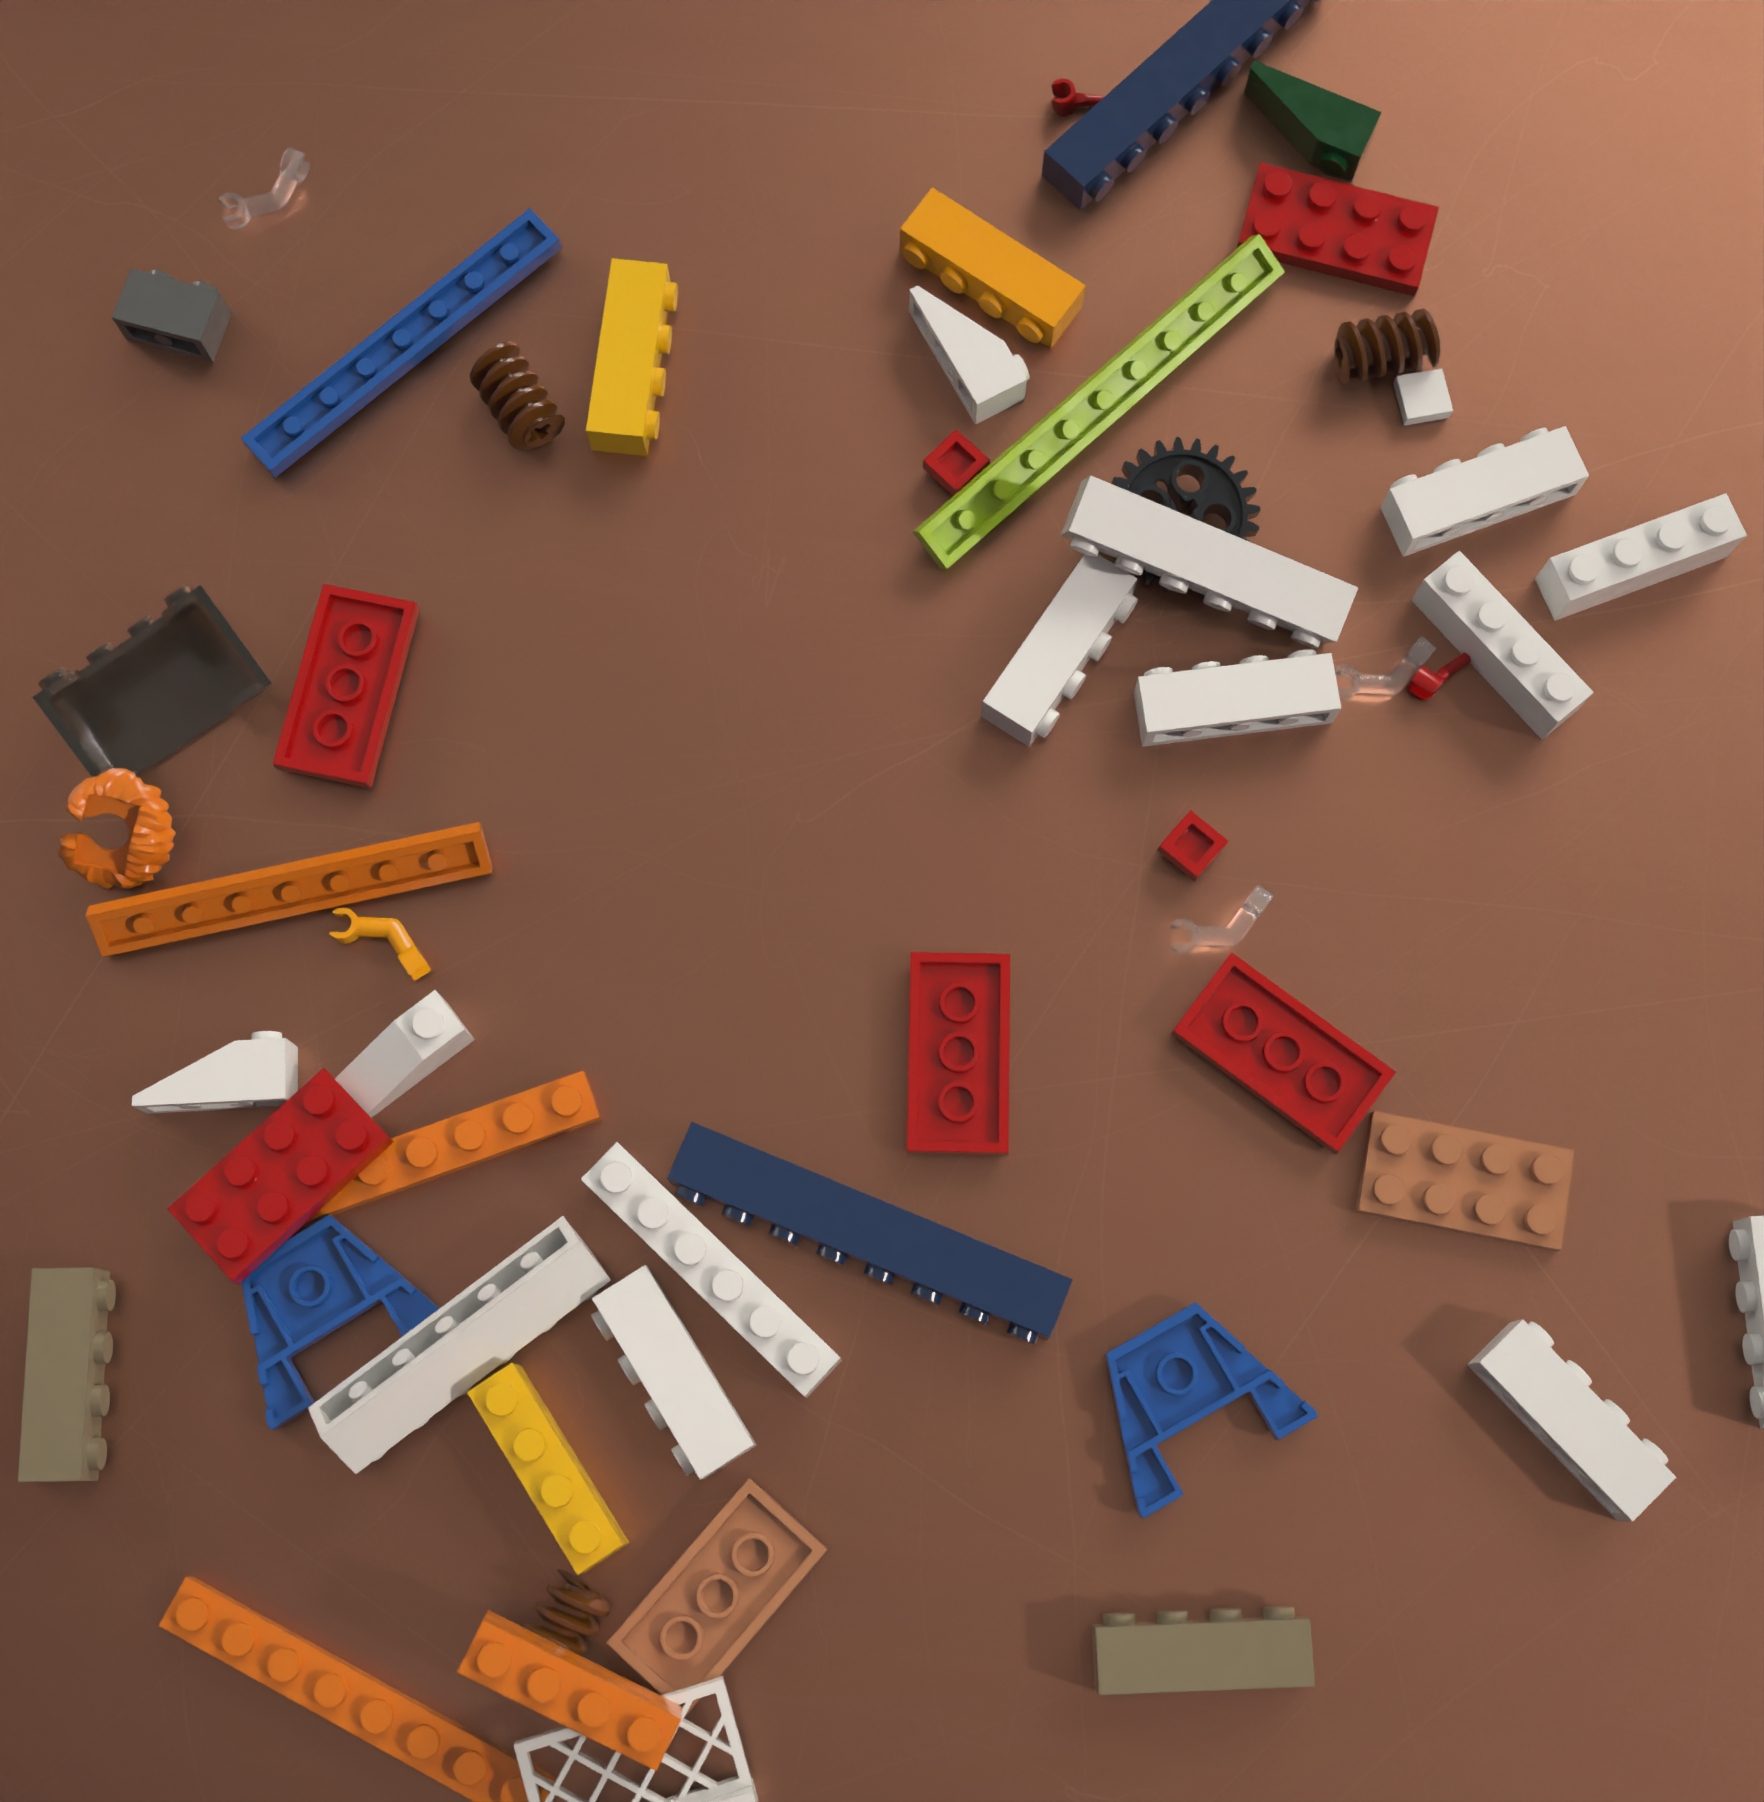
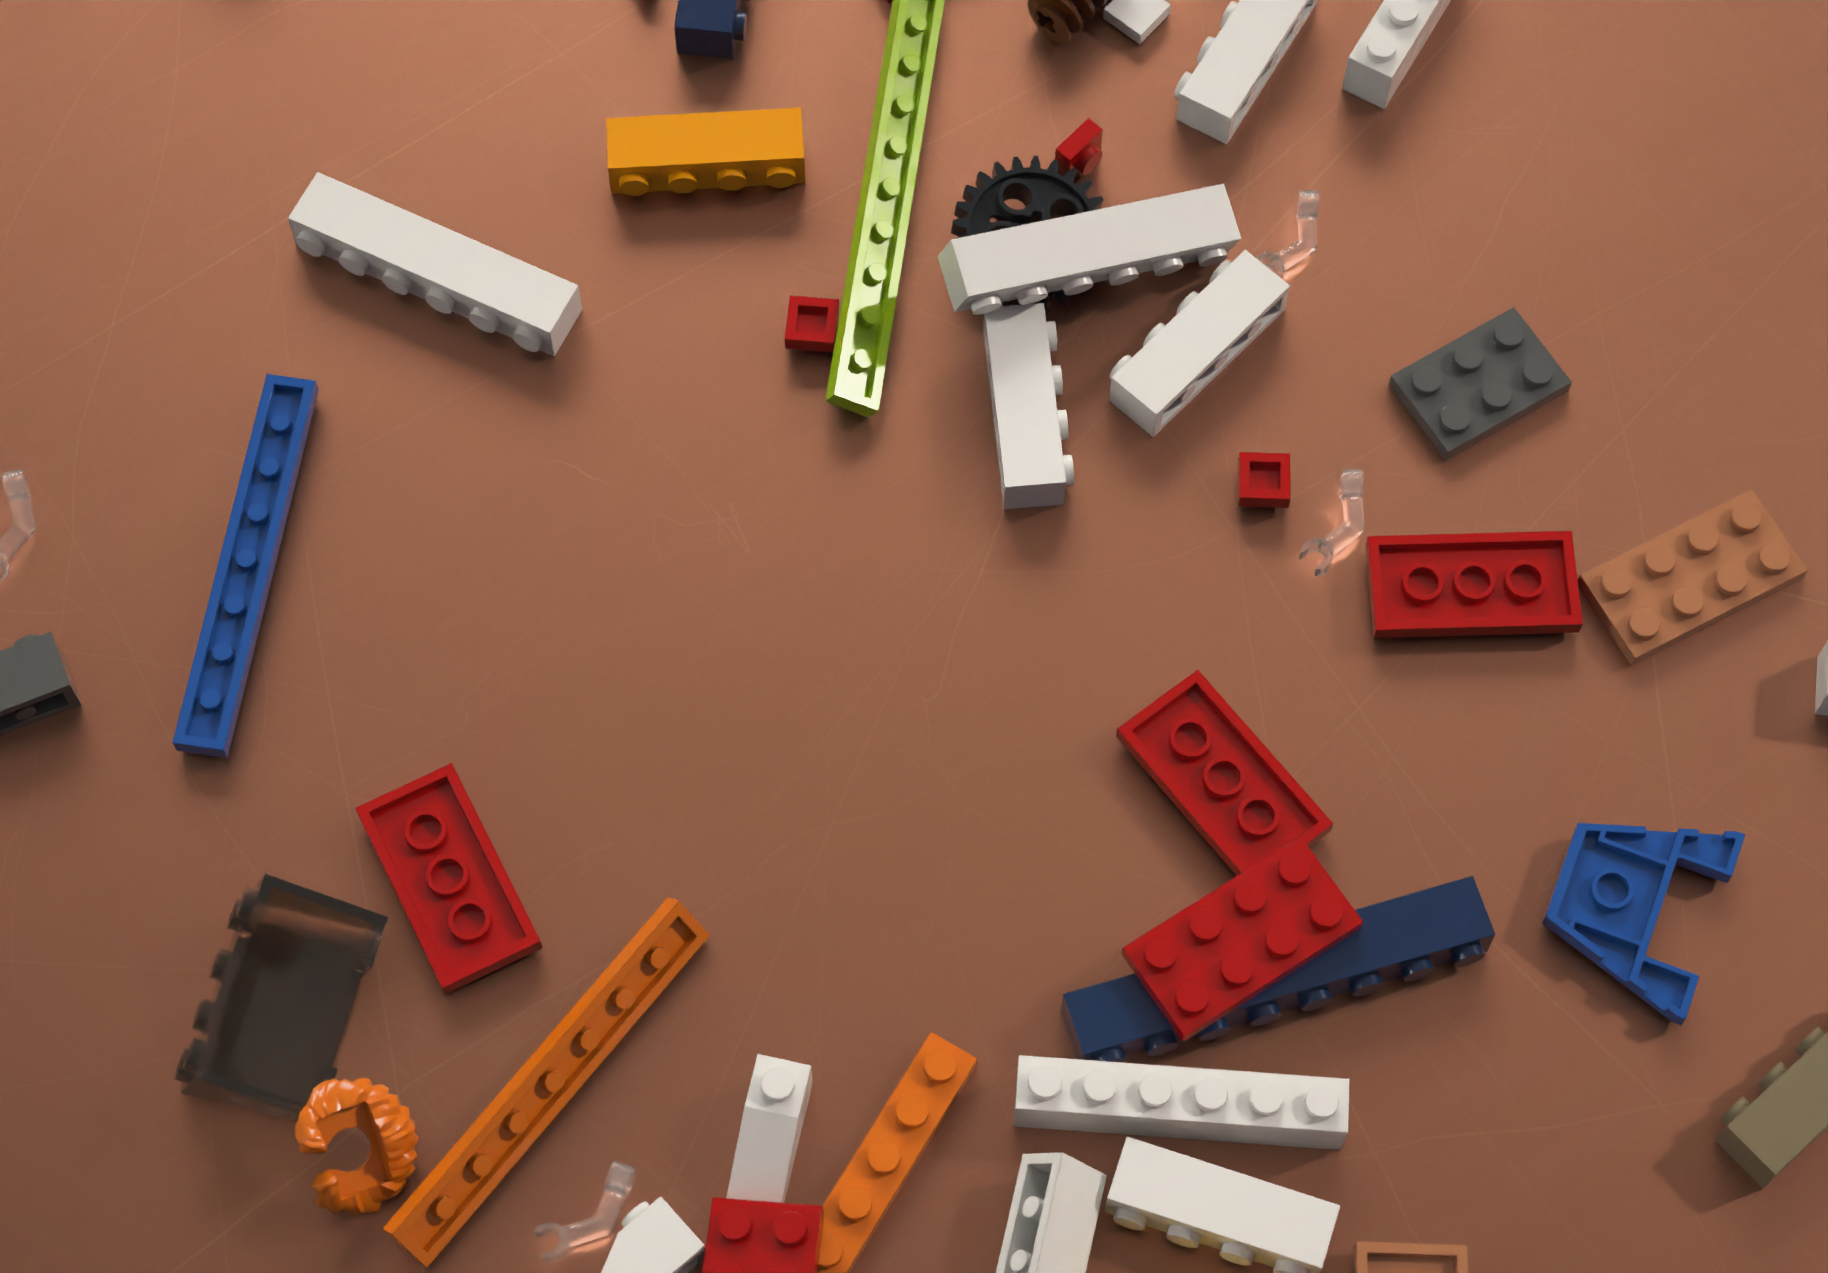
camera: 40 degrees left, 10 degrees down
light orange arm [329,908,431,981] -> none
reddish brown piece [470,341,565,450] -> none
yellow brick [586,258,678,456] -> none
white slope [909,286,1029,425] -> none
red hand [1406,652,1471,701] -> none
white brick [1411,550,1594,740] -> none
none -> white brick [288,172,583,357]
none -> clear arm [533,1161,637,1262]
none -> red plate [1055,118,1103,180]
none -> red plate [1121,836,1363,1042]
none -> dark grey plate [1389,307,1572,461]

